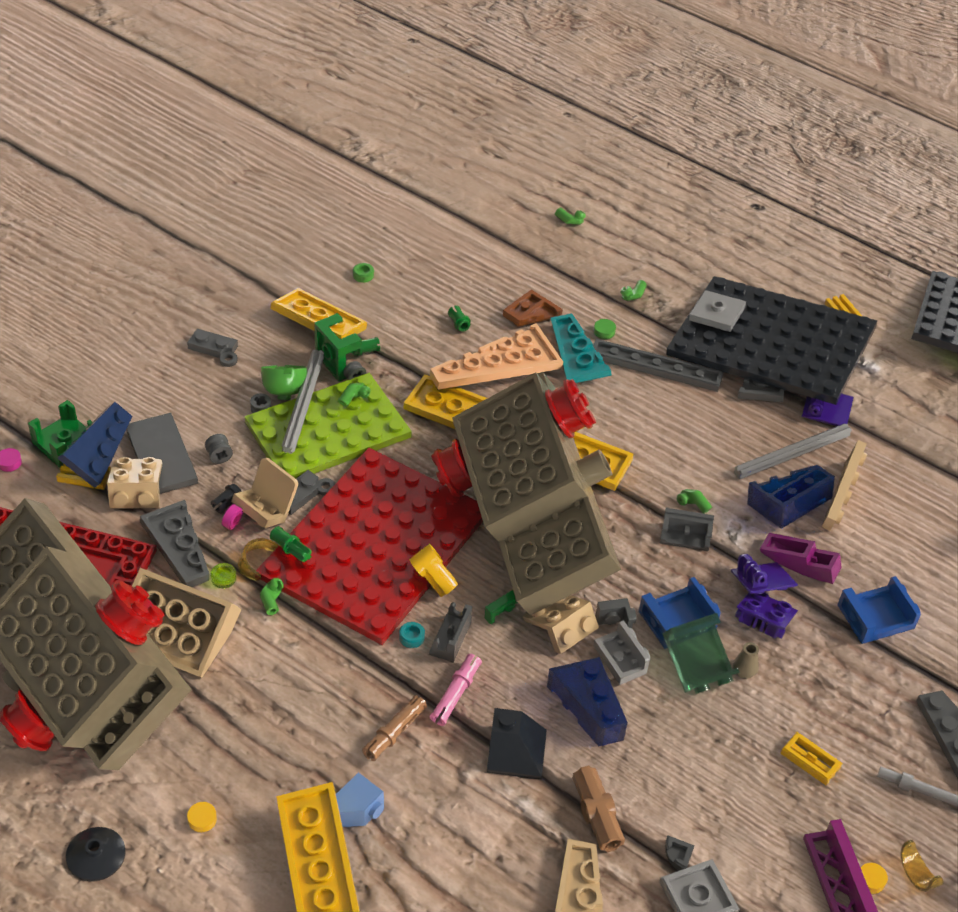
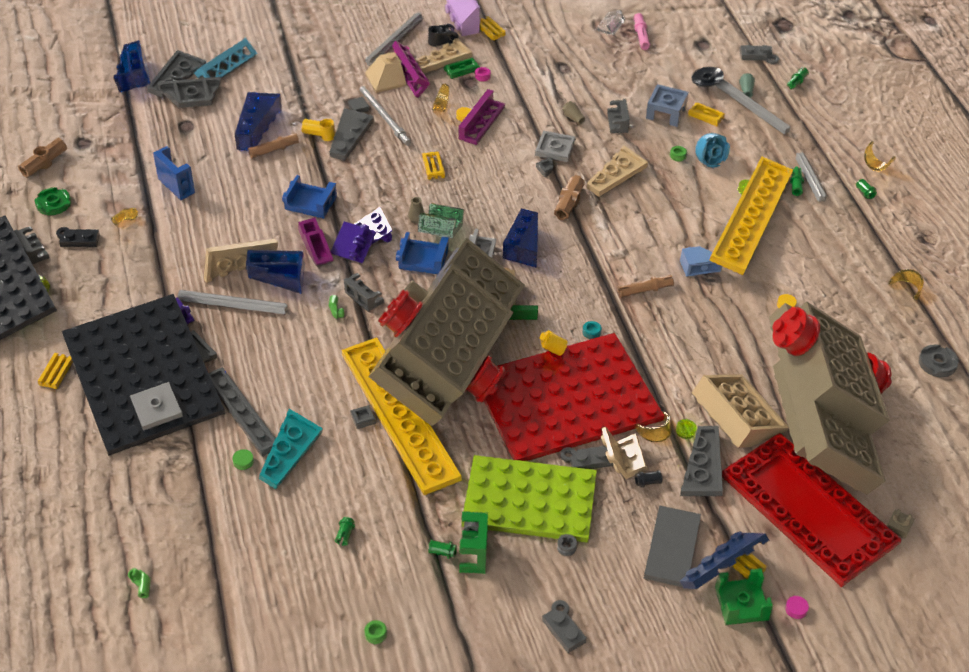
camera: 140 degrees left, 0 degrees up
black dish [66,827,126,881] -> none
tan bracket [107,457,162,508] -> none
dark grey wheel [205,434,233,464] -> none
dark pink tile [221,504,243,530] -> none
bright green arm [260,578,283,615] -> none
bright green cylinder [261,365,307,400] -> none
yellow tile [270,288,367,339] -> none
green axle [270,526,312,562] -> none
light grey axle [282,349,324,454] -> none
bright green arm [338,383,370,407] -> none
dark grey hinge [429,602,472,663] -> none
light nougat wing [430,323,563,390] -> none
bright pink pin [430,654,482,726] -> none
black slope [487,708,547,779] -> none
dark orange wing [503,289,563,326] -> none
bright green arm [620,280,647,301] -> none

